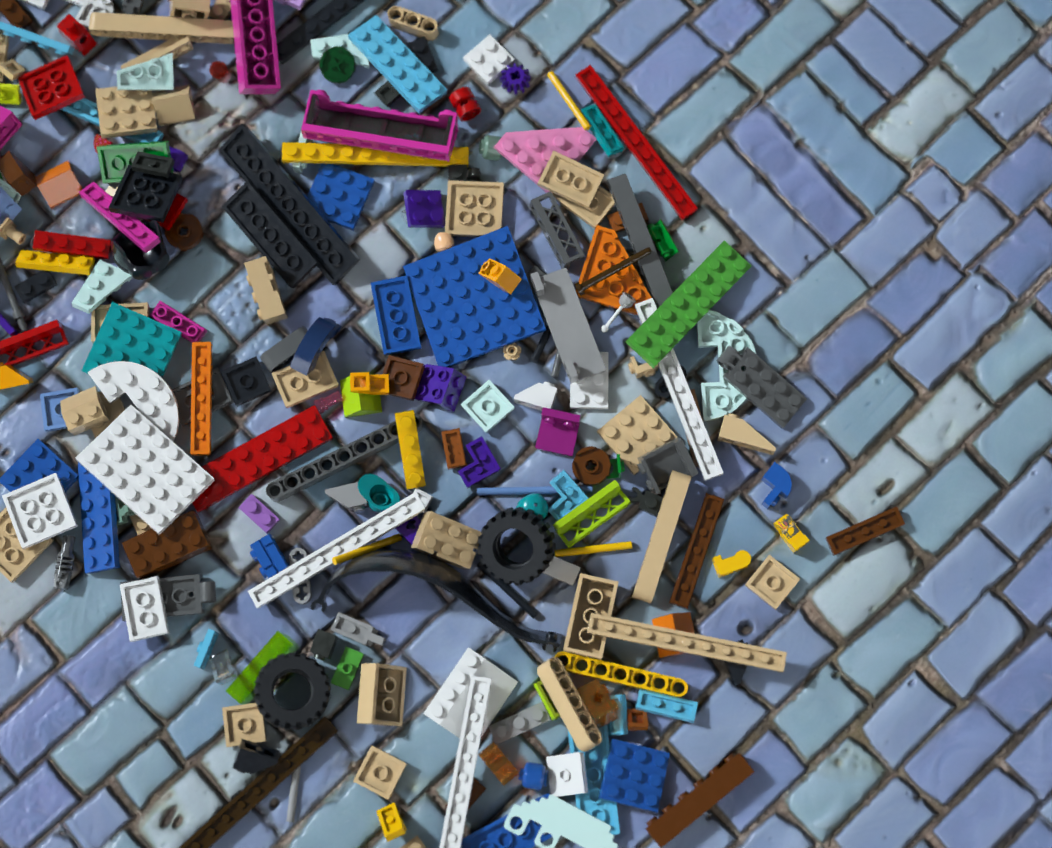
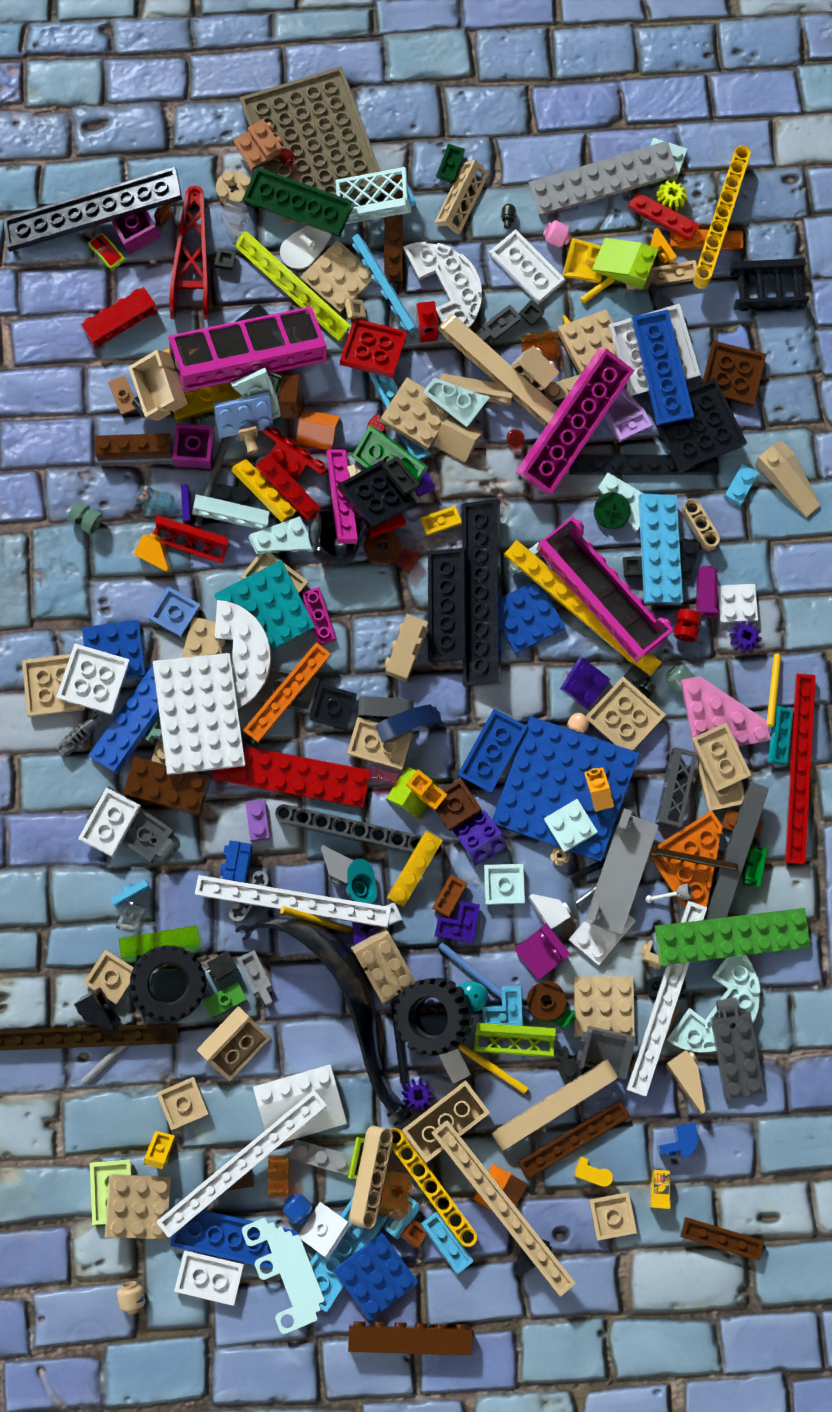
camera: 30 degrees right, 0 degrees up
tan slope [60,386,110,436] -> none
none -> light aqua fence [192,494,270,530]
none -> red bracket [263,427,328,479]
none -> clear red plate [394,547,420,574]
none -> dark purple gear [401,1078,435,1113]
none -> yellow plate [420,506,462,537]
none -> light aqua plate [544,799,598,853]
none -> magenta window [696,566,720,617]

